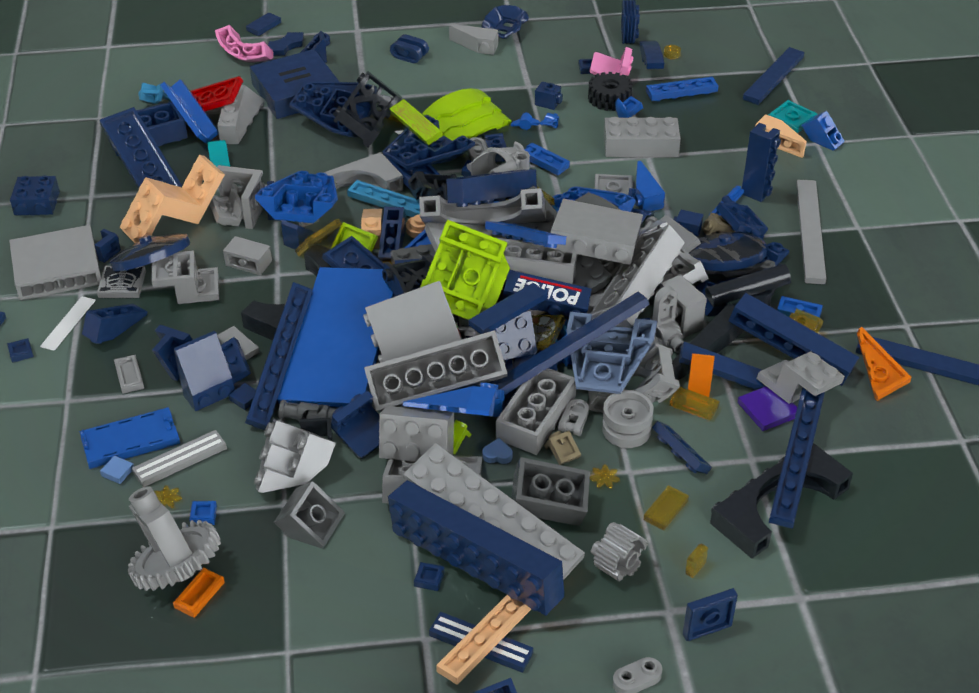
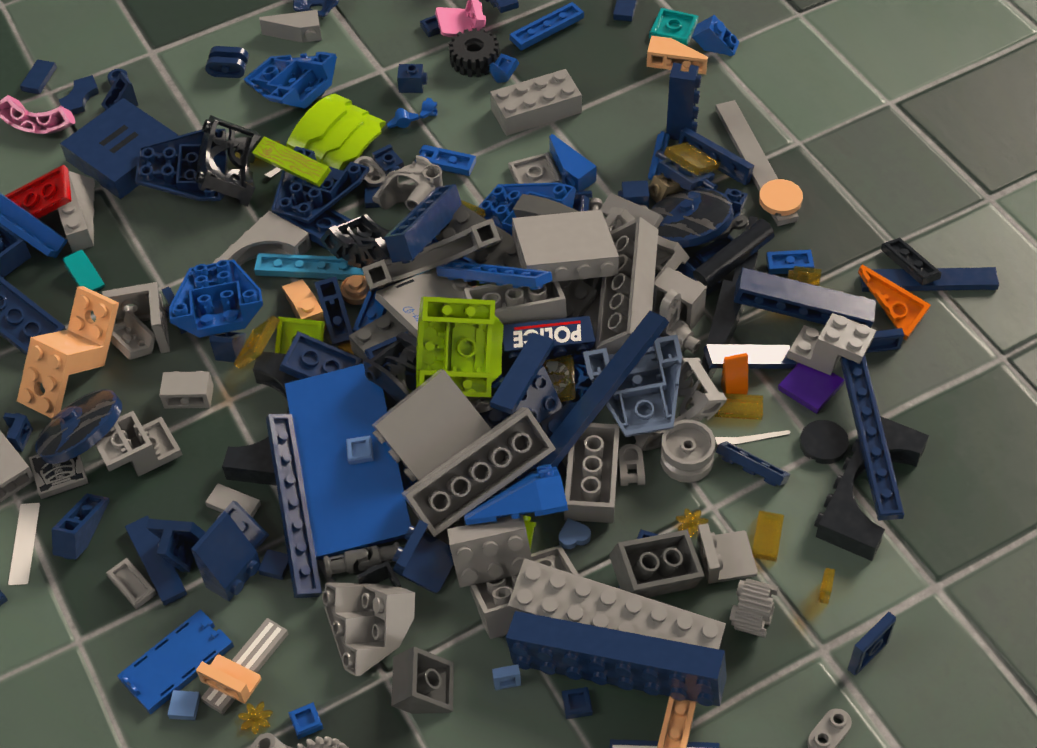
camera: 20 degrees left, 10 degrees up
dark tan bracket [544,431,581,465] -> none
none -> dark blue tile [125,515,188,606]
none -> light nougat panel [196,655,261,704]
none -> blue wedge [244,52,337,109]
none -> medium blue tile [346,435,374,465]
none -> medium blue tile [492,664,521,690]
none -> clear yellow tile [664,142,720,175]
none -> dark blue plate [678,127,754,186]
none -> light grey bracket [696,523,758,584]
none -> white sticker [715,430,790,445]
none -> light nougat tile [759,179,803,216]
none -> black tile [800,420,849,464]
none -> dark blue tile [866,328,904,353]
none -> black tile [881,238,941,285]

